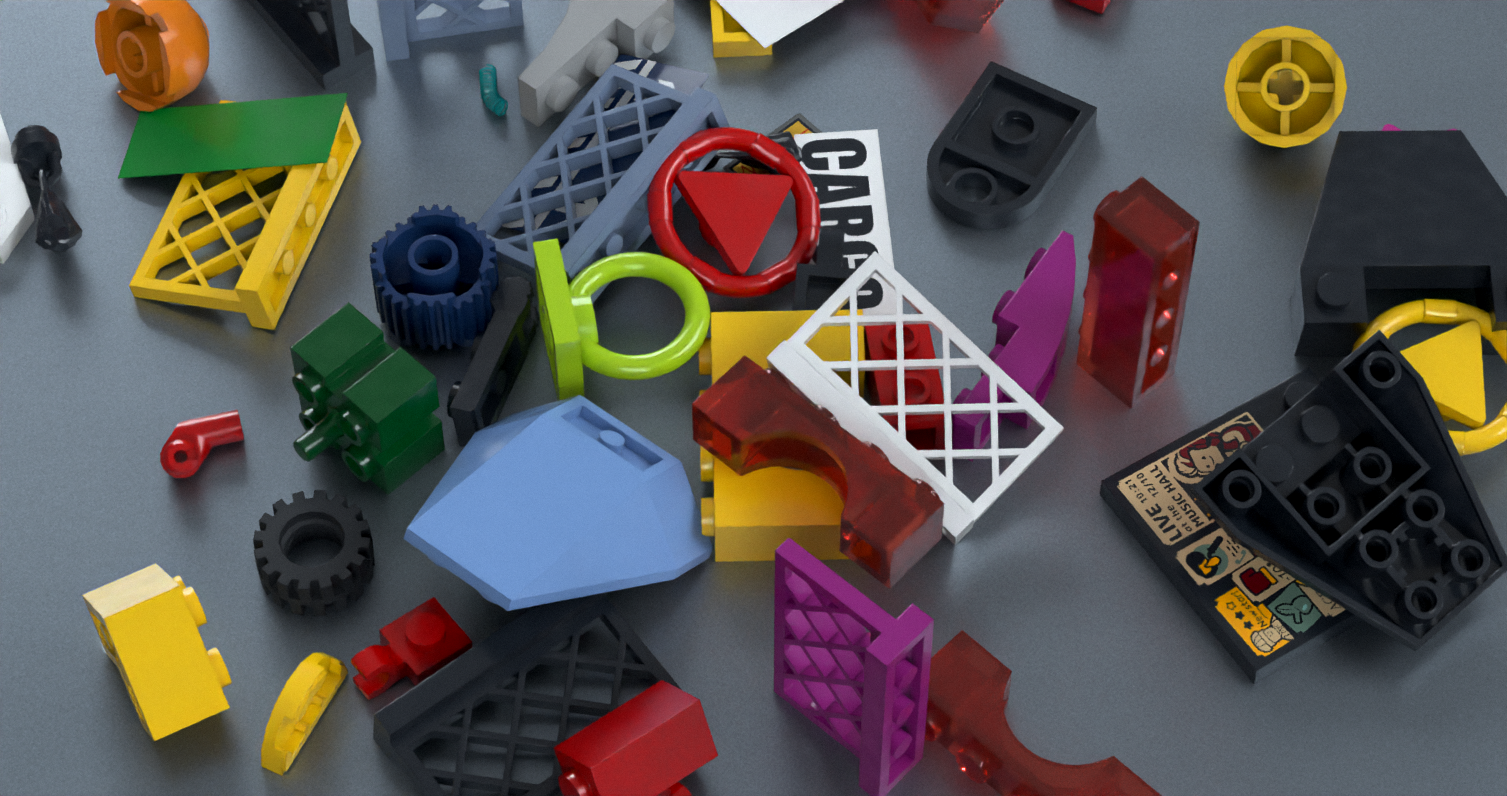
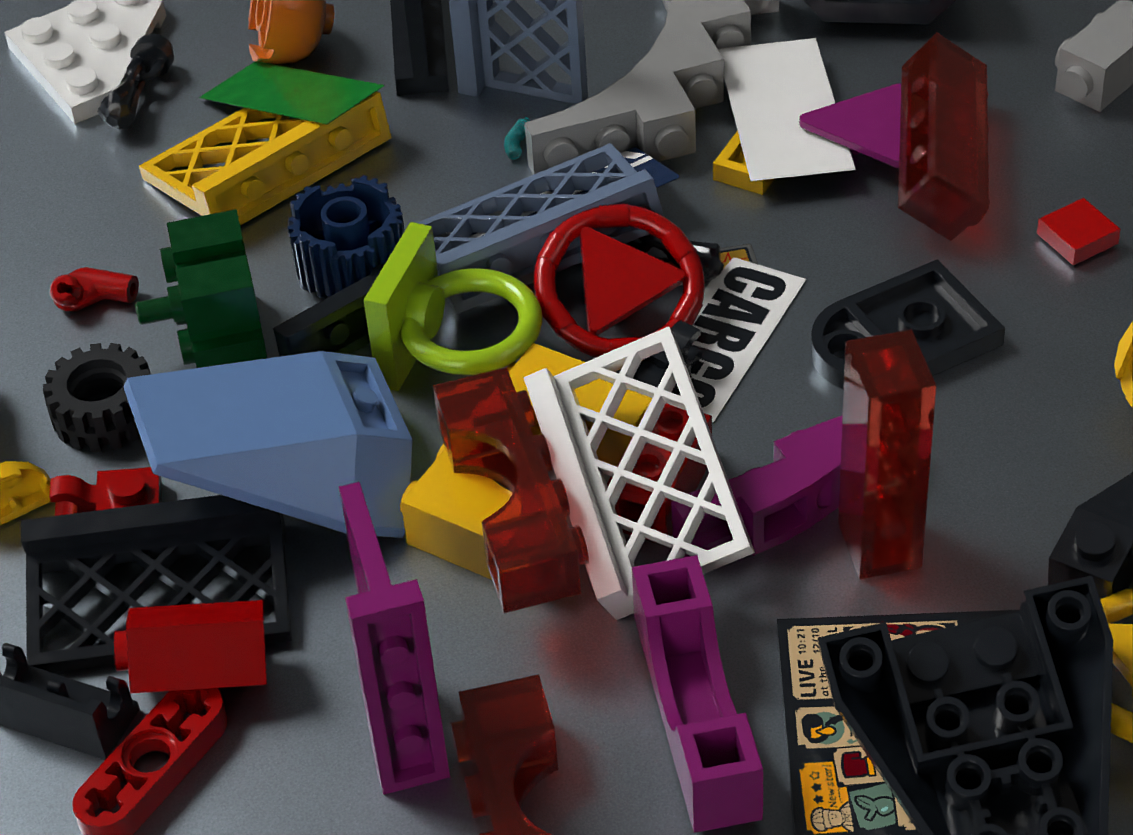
camera: 35 degrees right, 10 degrees down
none -> magenta arch [632,555,763,833]

